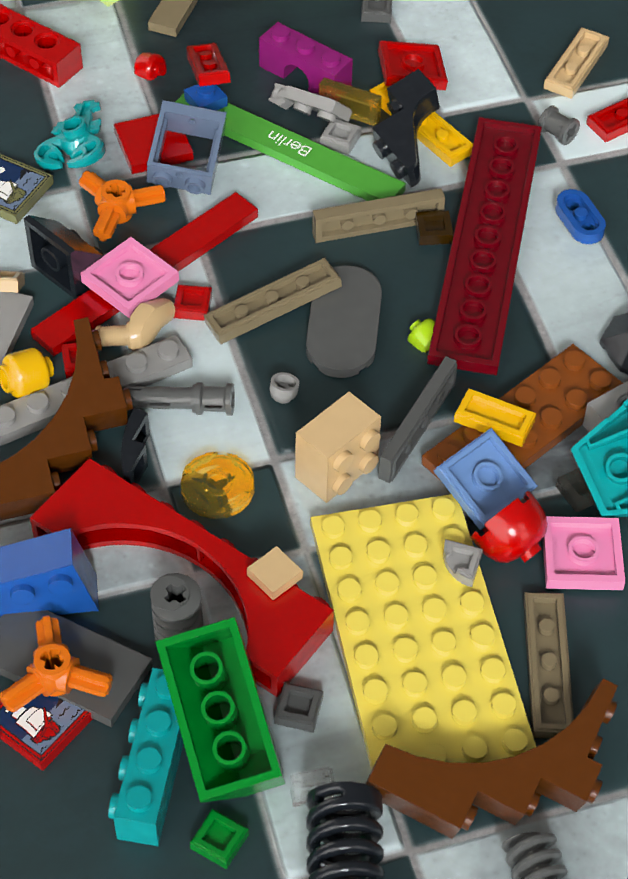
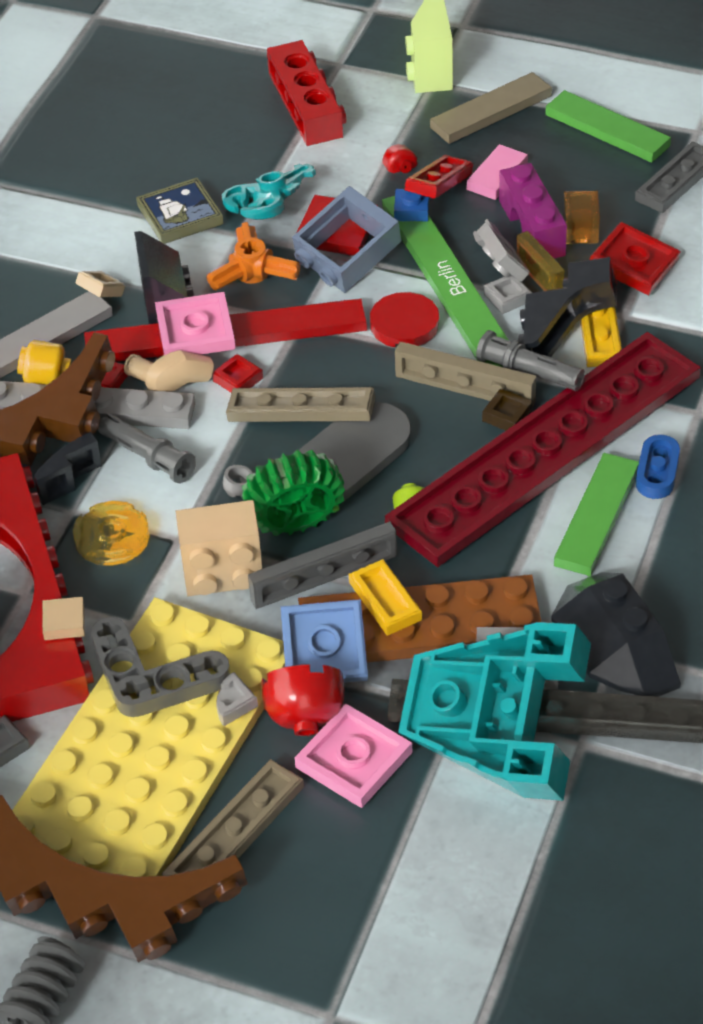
camera: 40 degrees right, 5 degrees down
none -> dark grey beam [91,617,230,717]
none -> green gear [242,450,345,536]
none -> red tile [370,292,439,347]
none -> bright pink tile [467,144,528,200]
none -> dark grey pin [476,330,585,391]
none -> bright green tile [554,452,639,576]
none -> clear orange brick [563,191,600,244]

